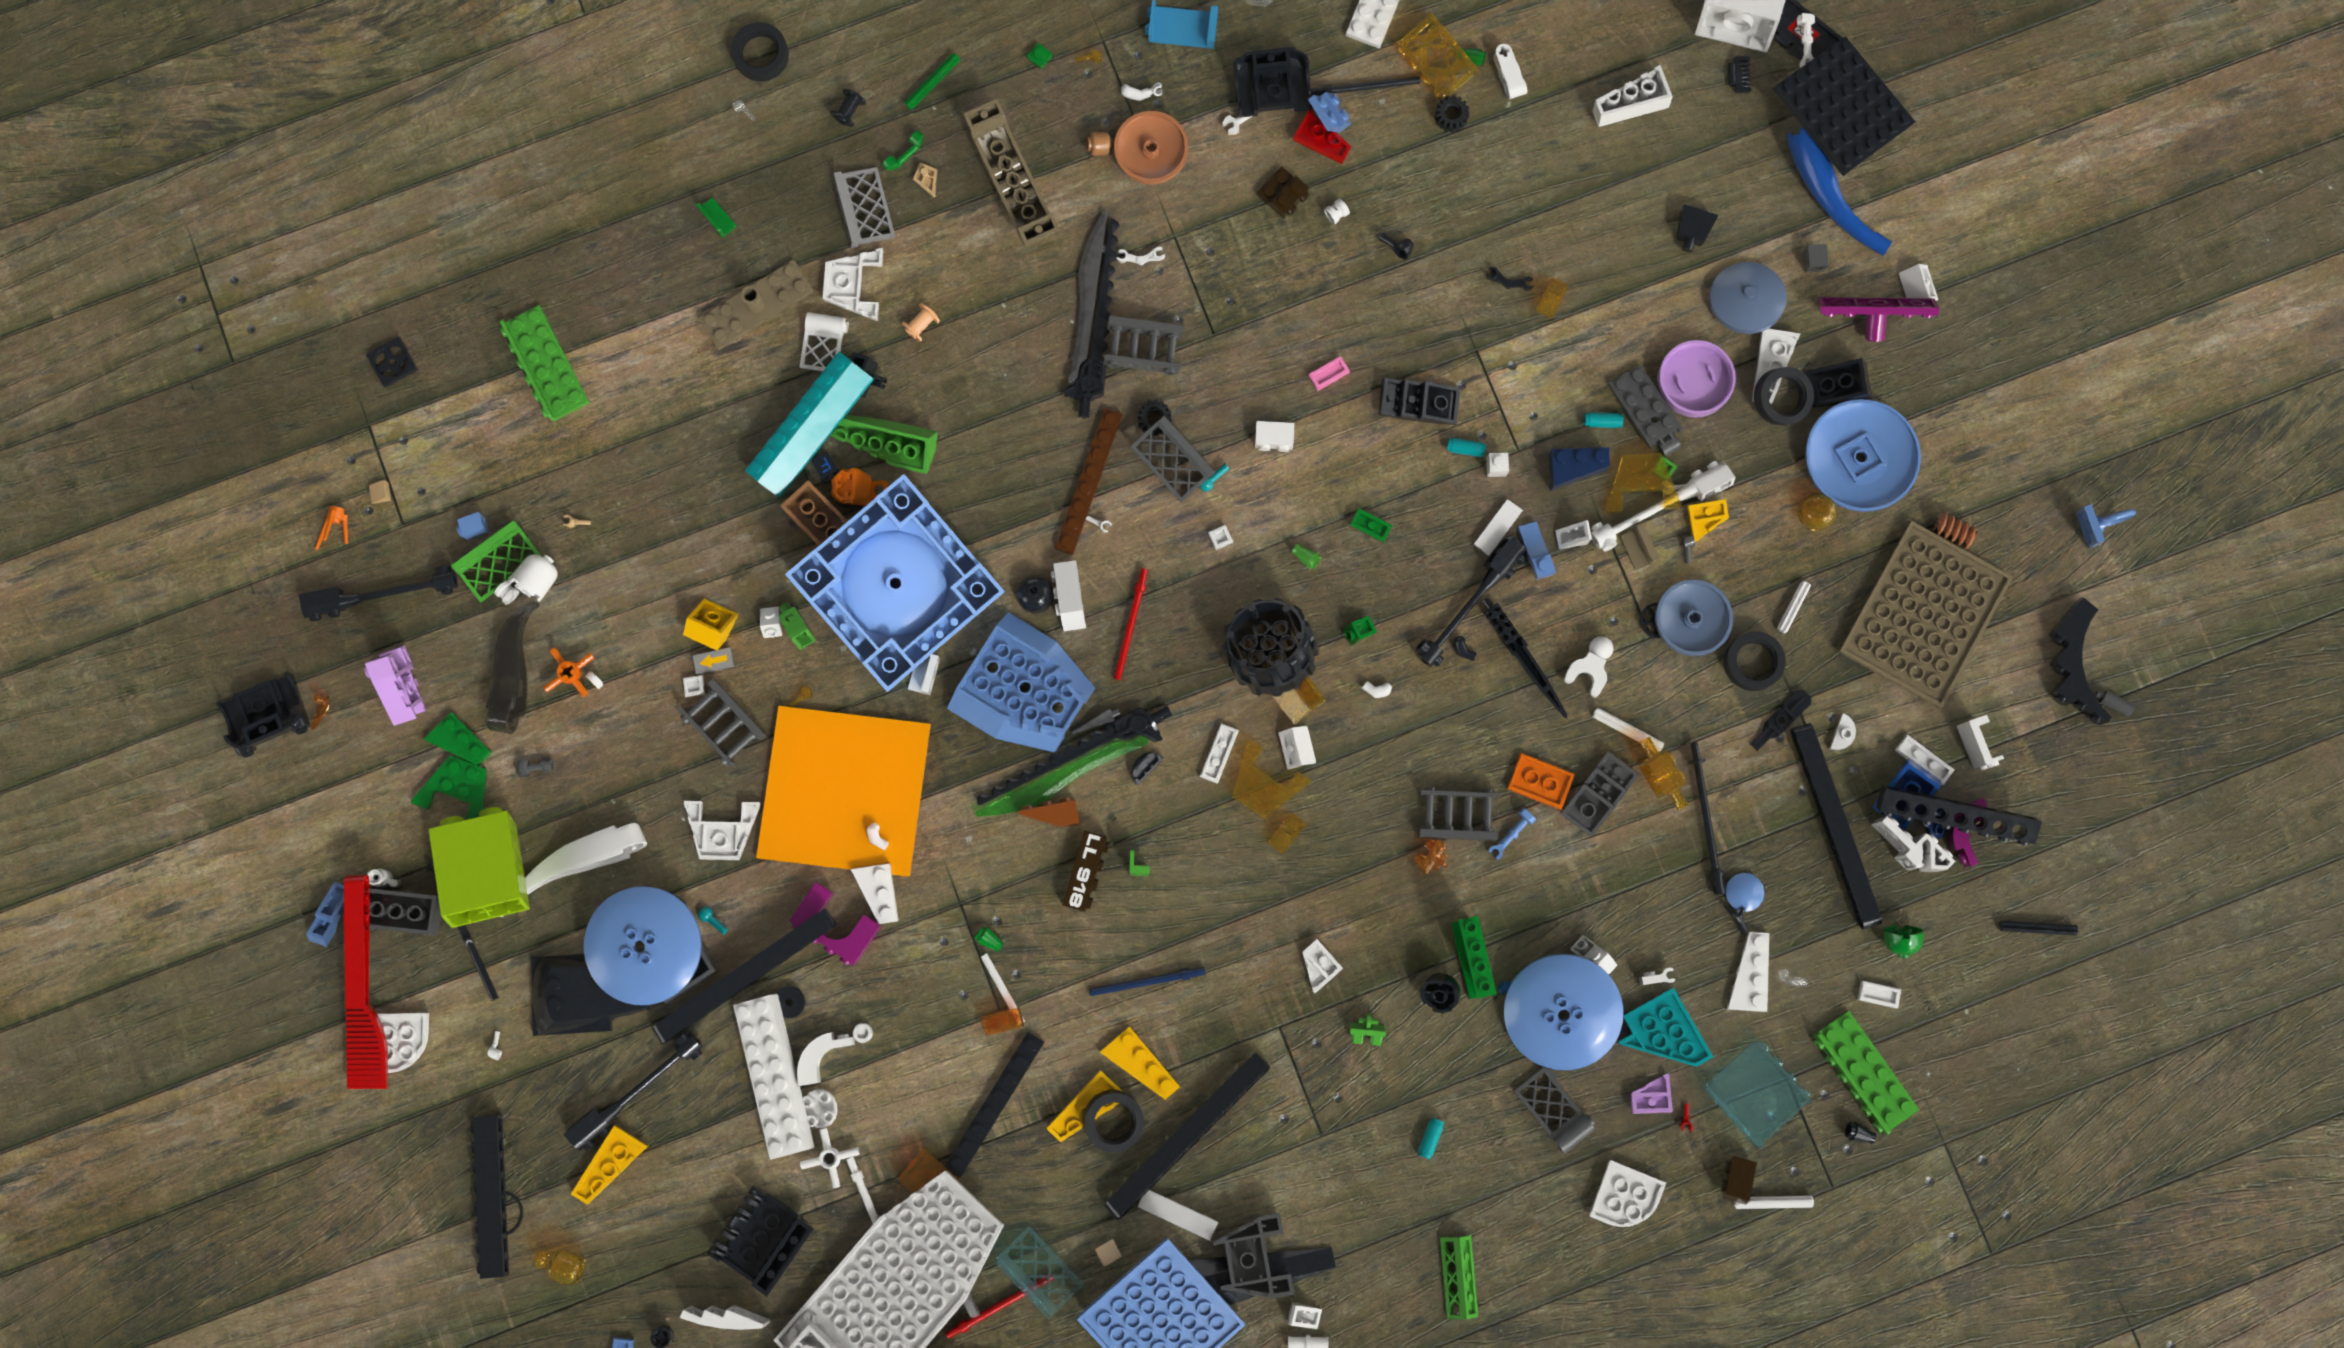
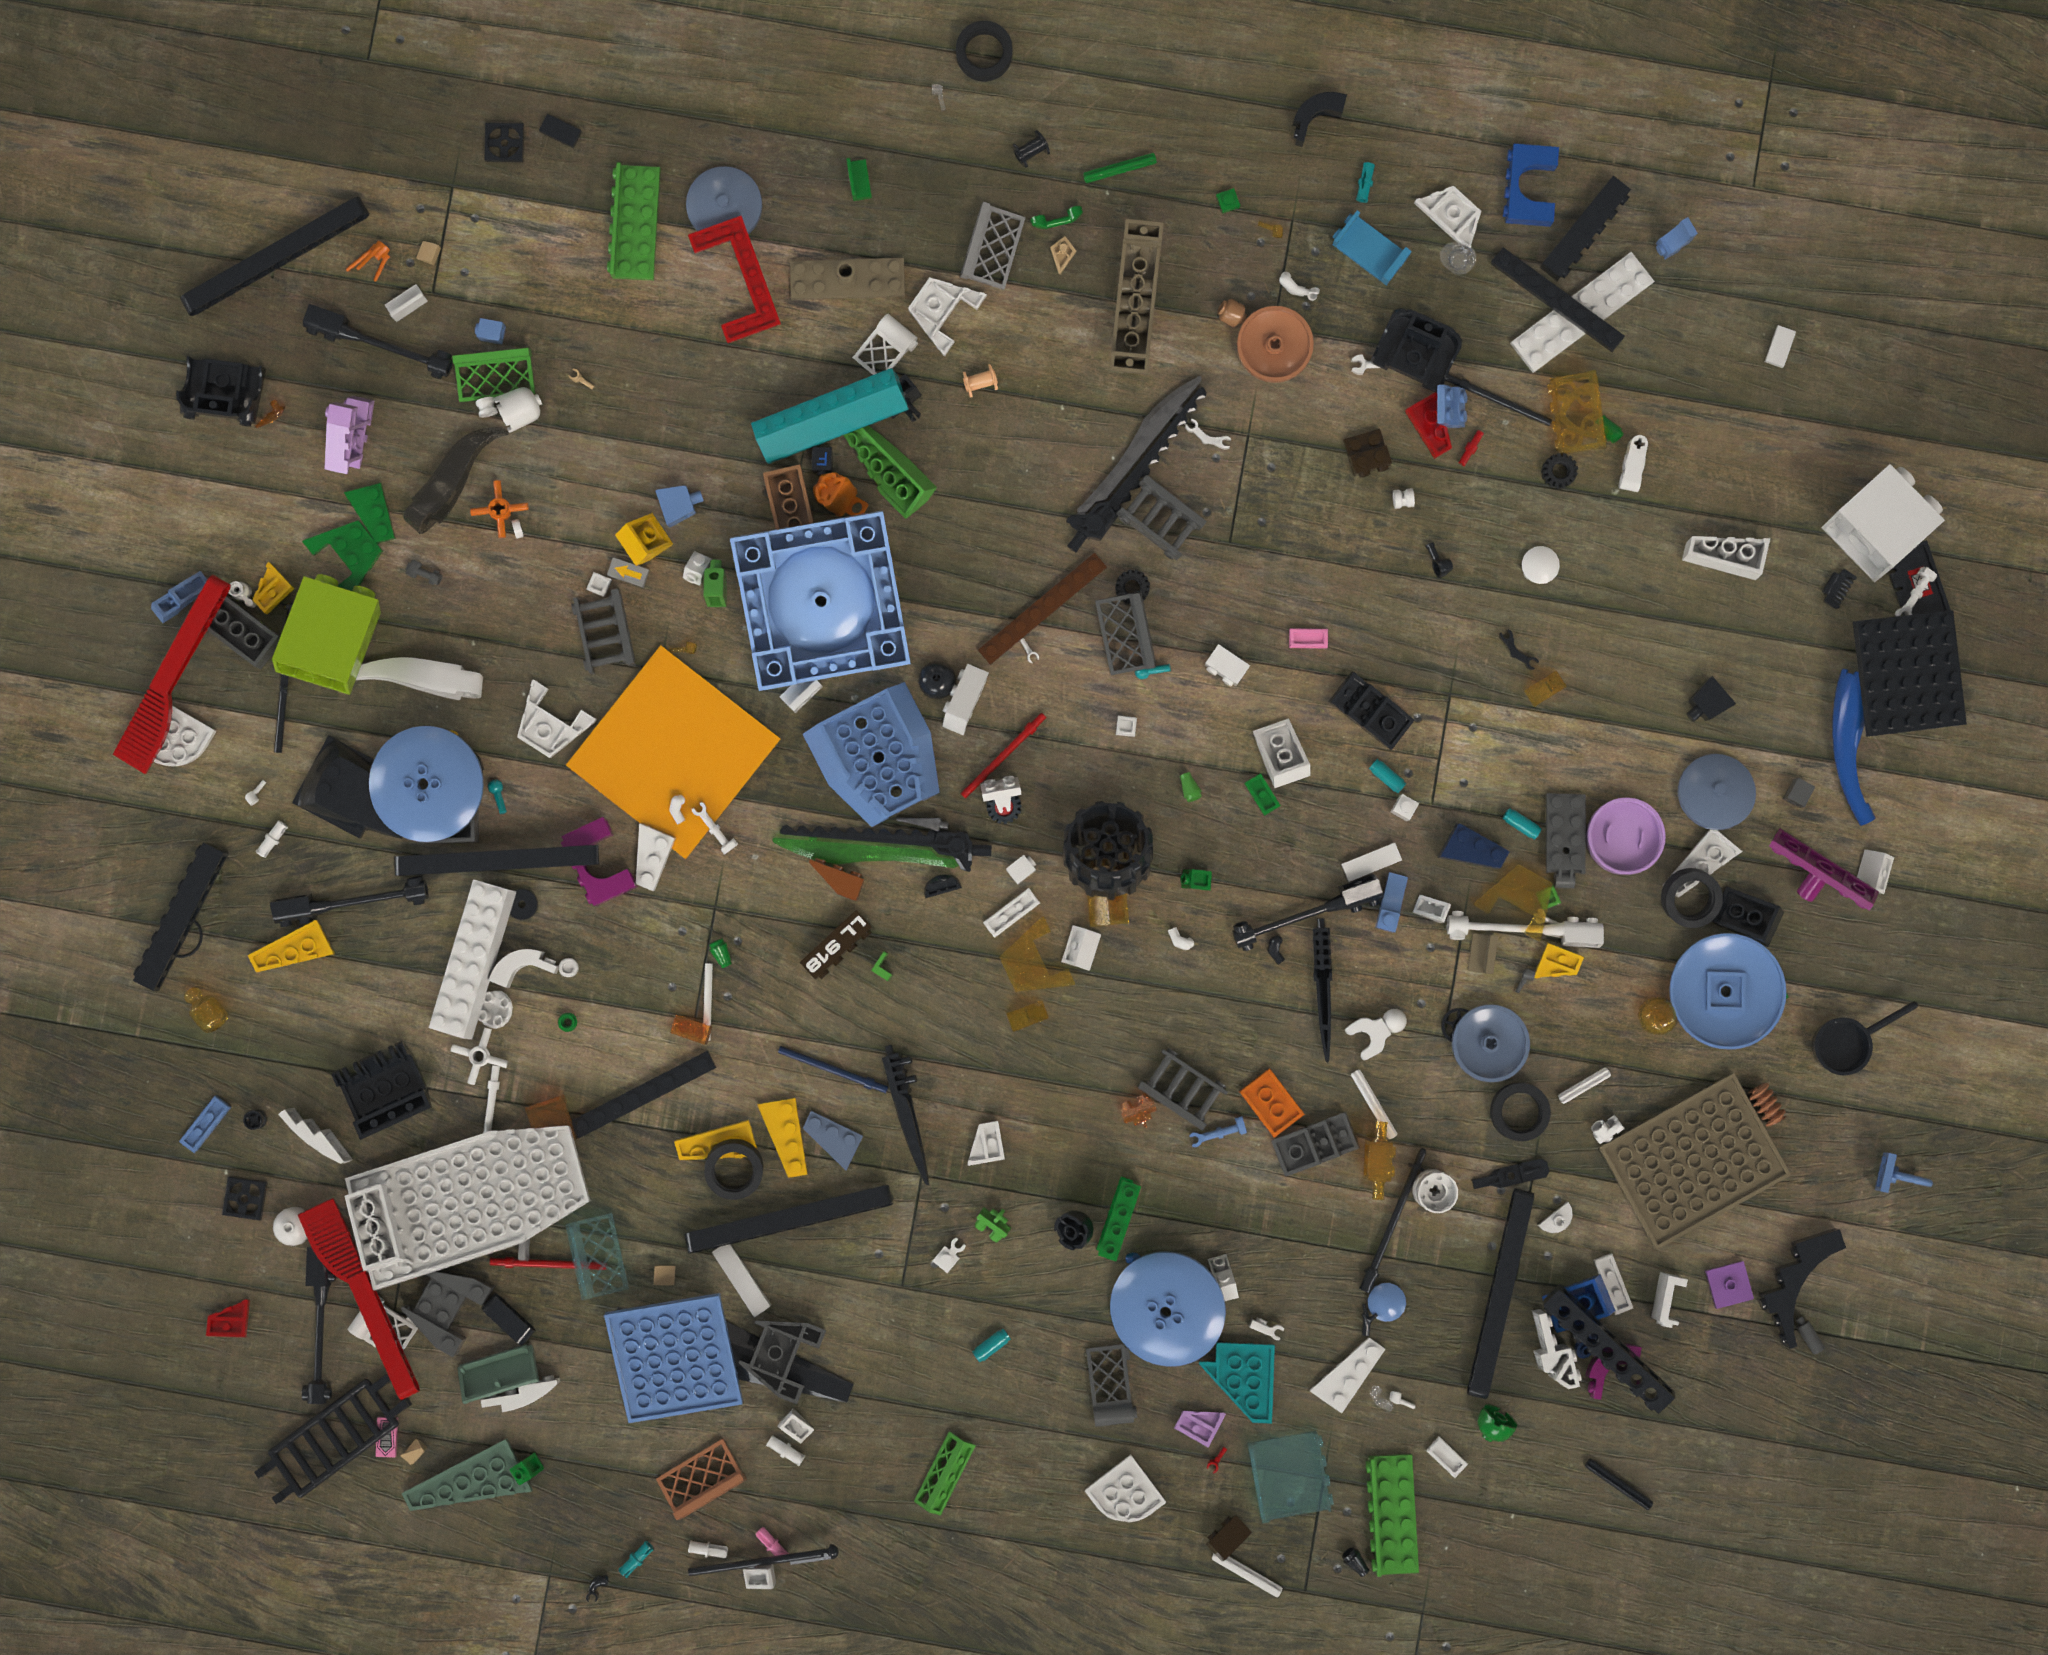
camera: 30 degrees right, 5 degrees up
none -> black beam [180,197,370,316]
none -> yellow wing [252,562,295,614]
none -> white pin [256,820,288,858]
none -> white panel [385,284,428,322]
none -> black tile [539,114,582,149]
none -> green plate [558,1013,578,1032]
none -> medium blue torso [655,485,704,527]
none -> sand blue dish [686,166,762,243]
none -> red plate [688,216,781,344]
none -> white piece [692,802,738,854]
none -> sand blue wing [803,1111,863,1171]
none -> black piece [882,1045,929,1185]
none -> white plate [933,1237,966,1273]
none -> white plate [980,776,1022,824]
none -> white brick [1006,855,1036,885]
none -> white slope [1253,718,1310,788]
none -> white hand [1390,1391,1416,1409]
none -> white wheel [1412,1169,1458,1213]
none -> red bar [1458,430,1484,466]
none -> white dish [1522,546,1560,584]
none -> white plate [1591,1115,1625,1144]
none -> medium lavender plate [1705,1261,1754,1309]
none -> black piece [1812,1001,1918,1076]

